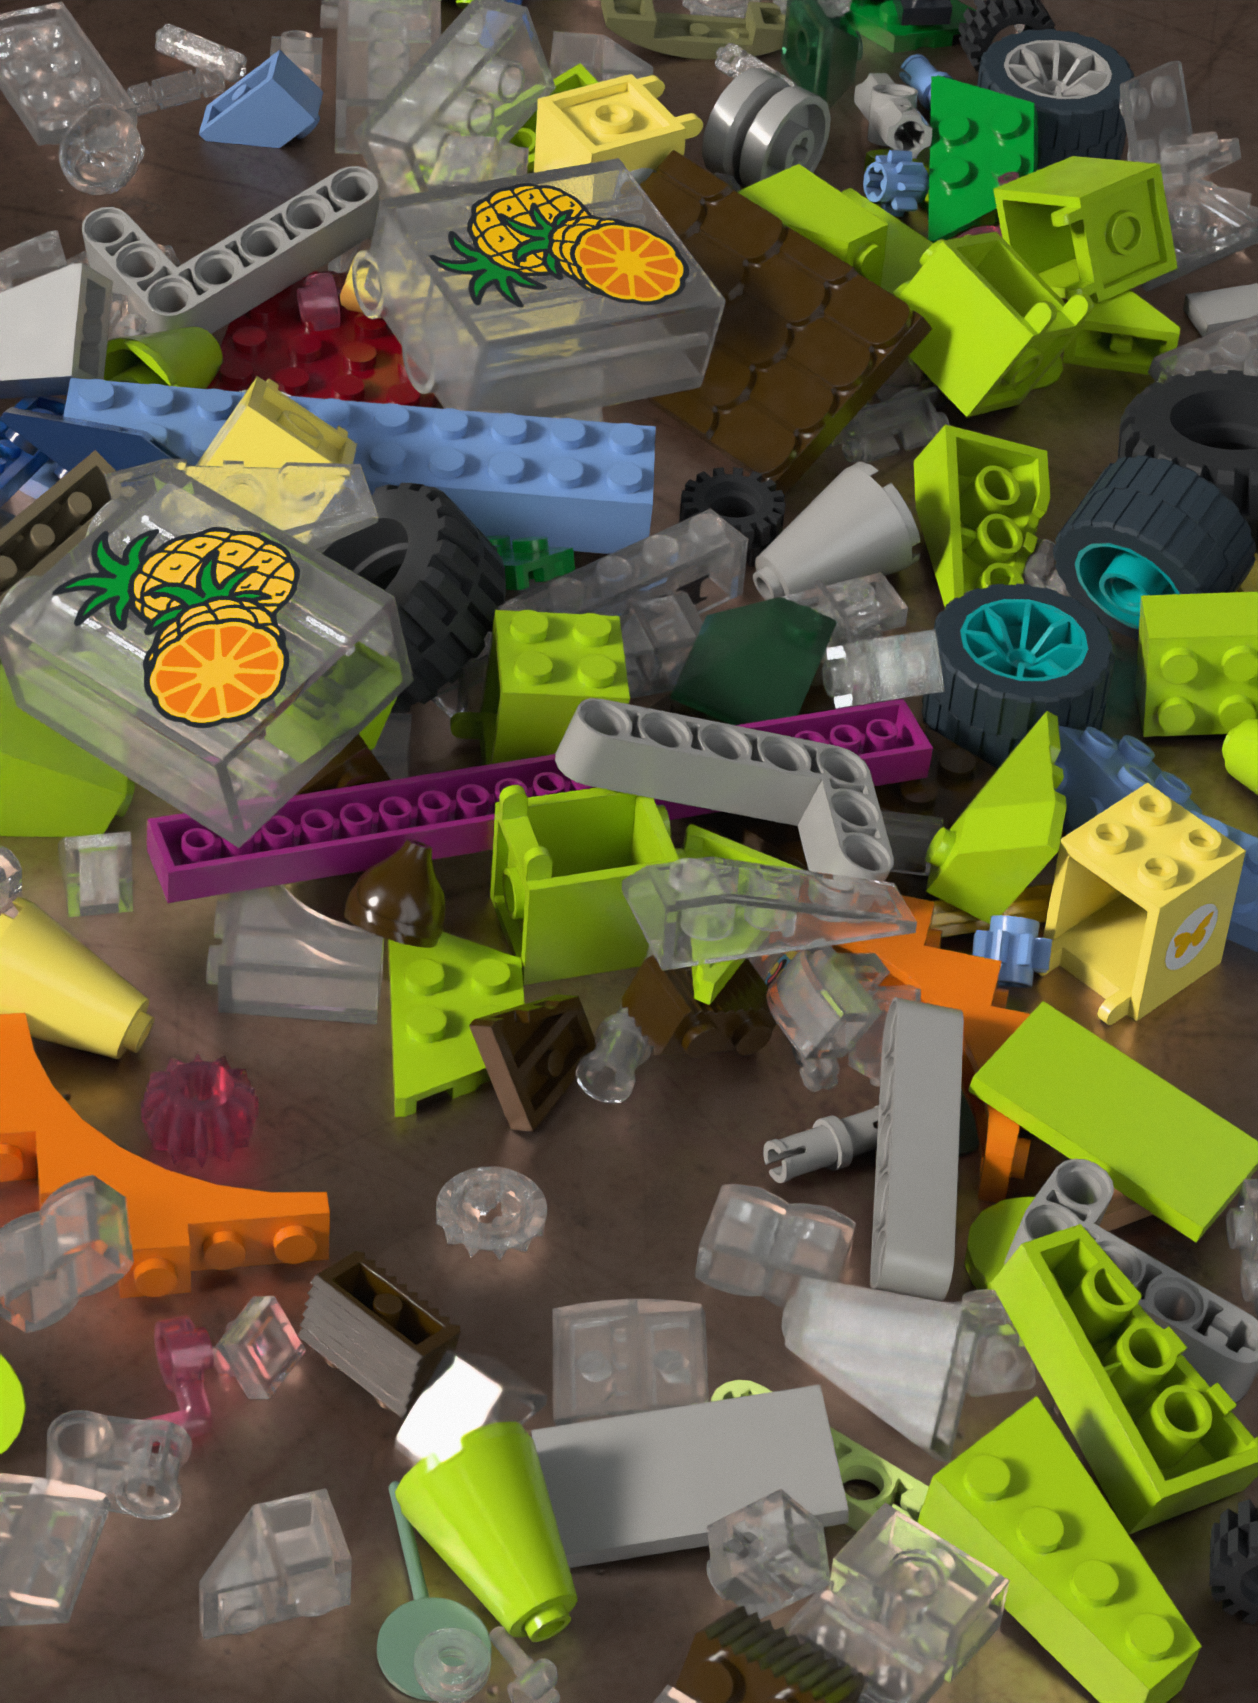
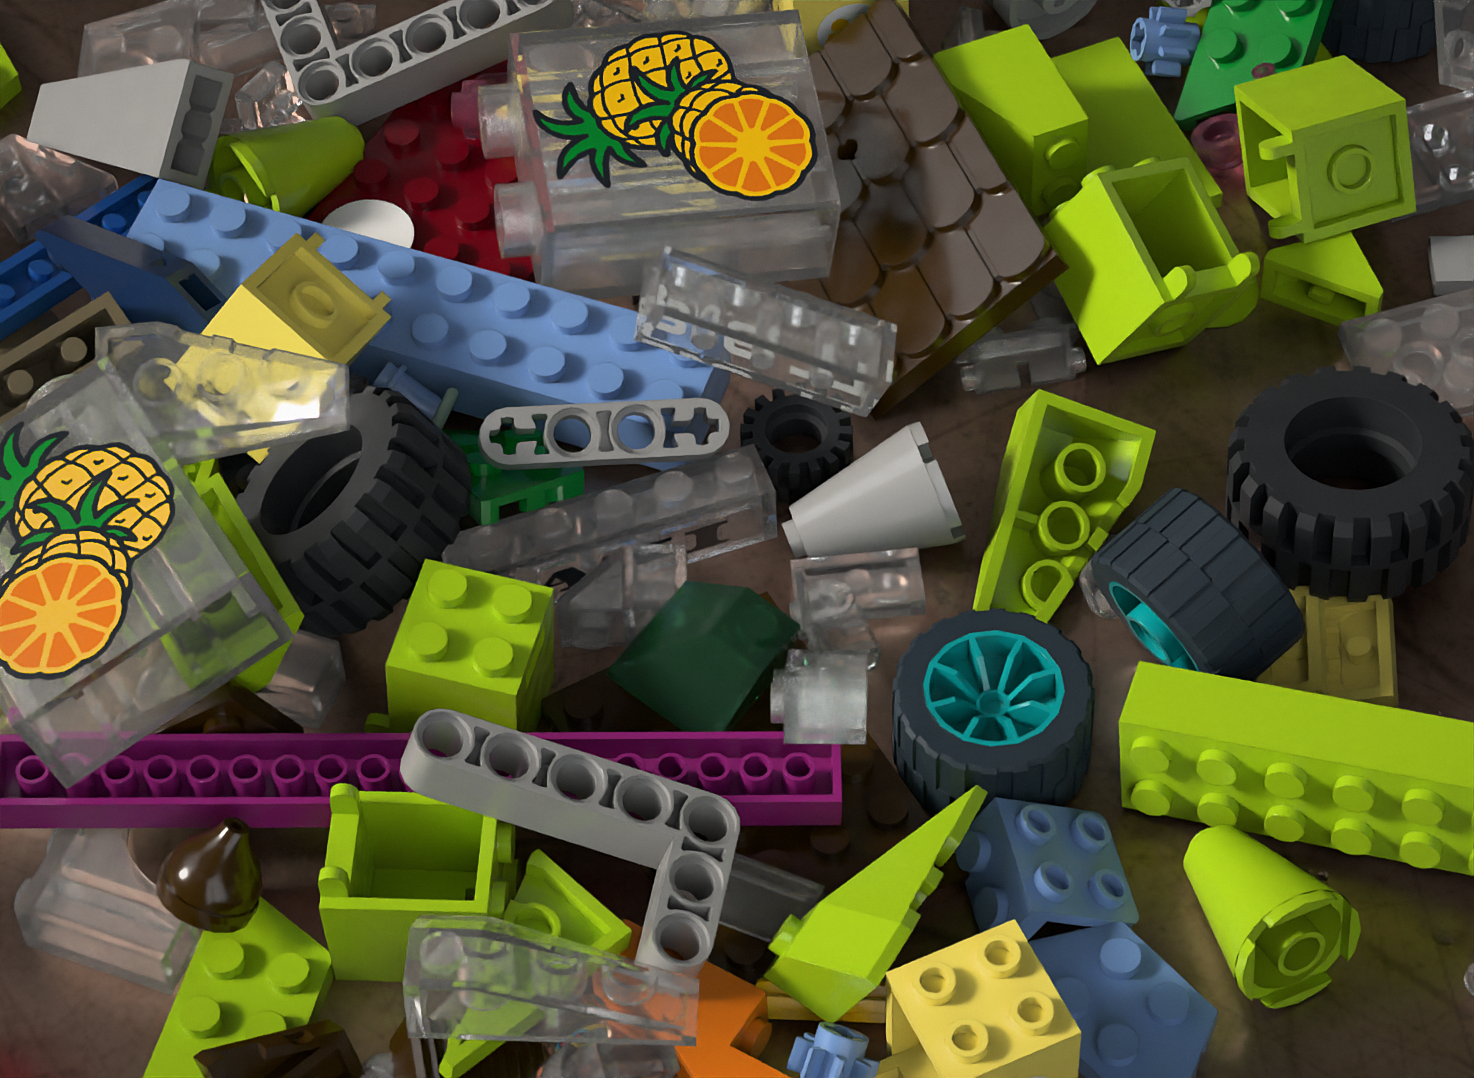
camera: 25 degrees right, 10 degrees up
none -> light grey beam [478,398,730,470]
none -> clear brick [633,245,897,418]

